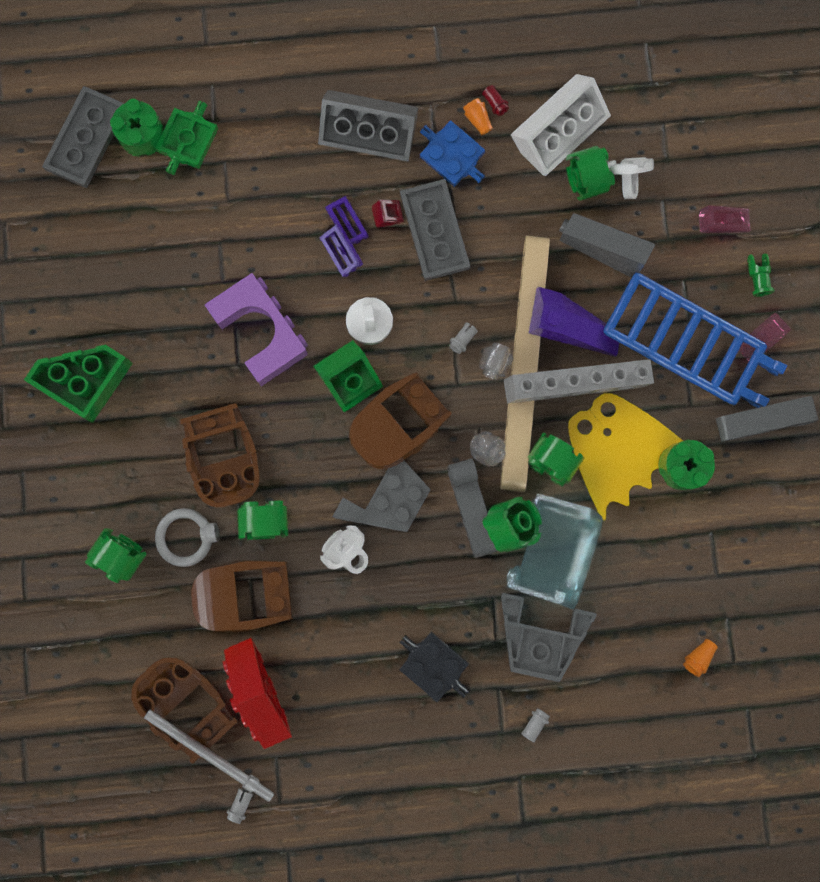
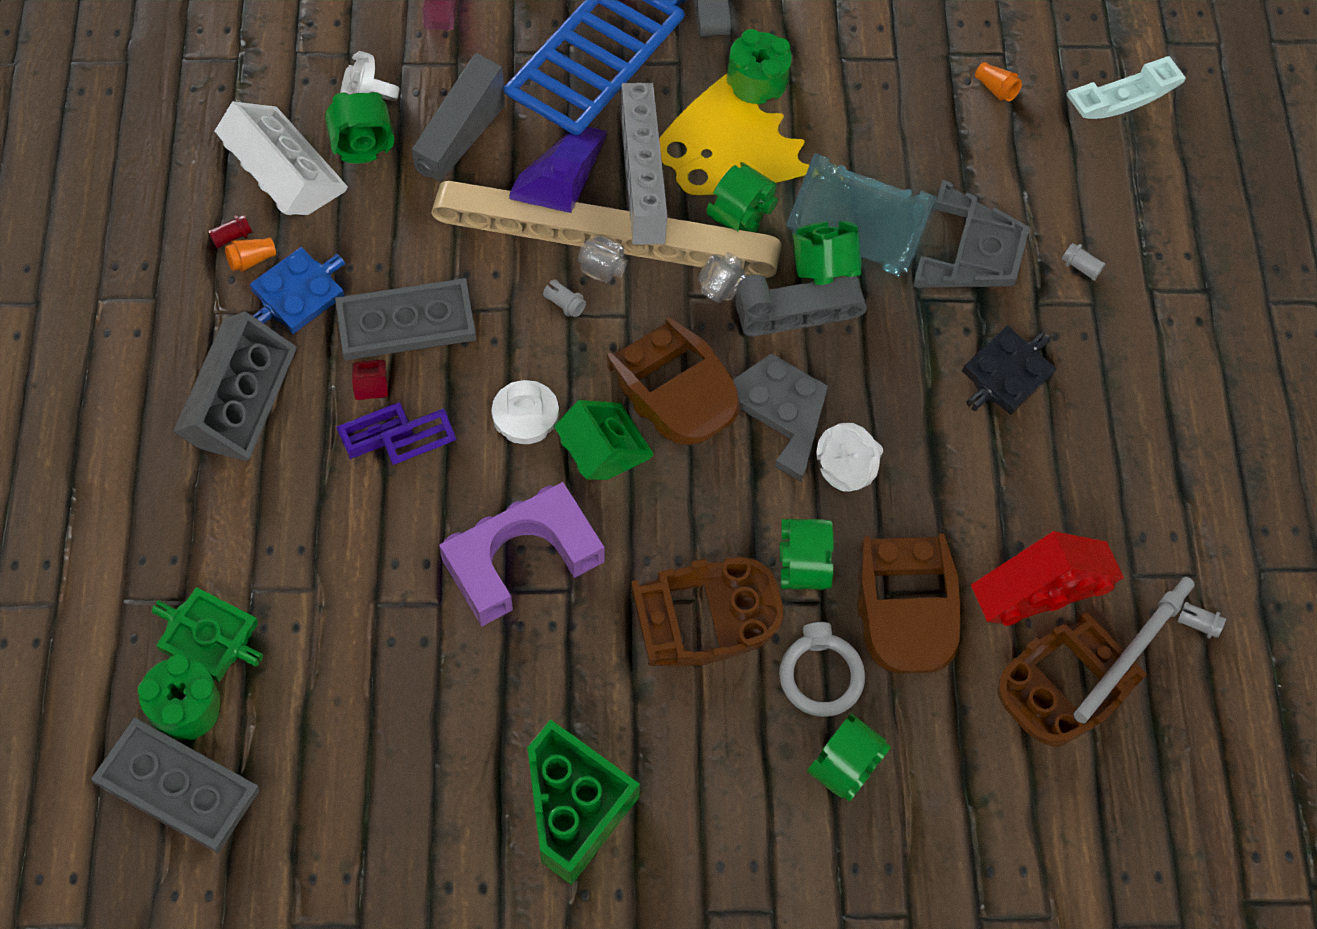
camera: 85 degrees left, 20 degrees down
none -> light aqua slope [1067,56,1186,119]

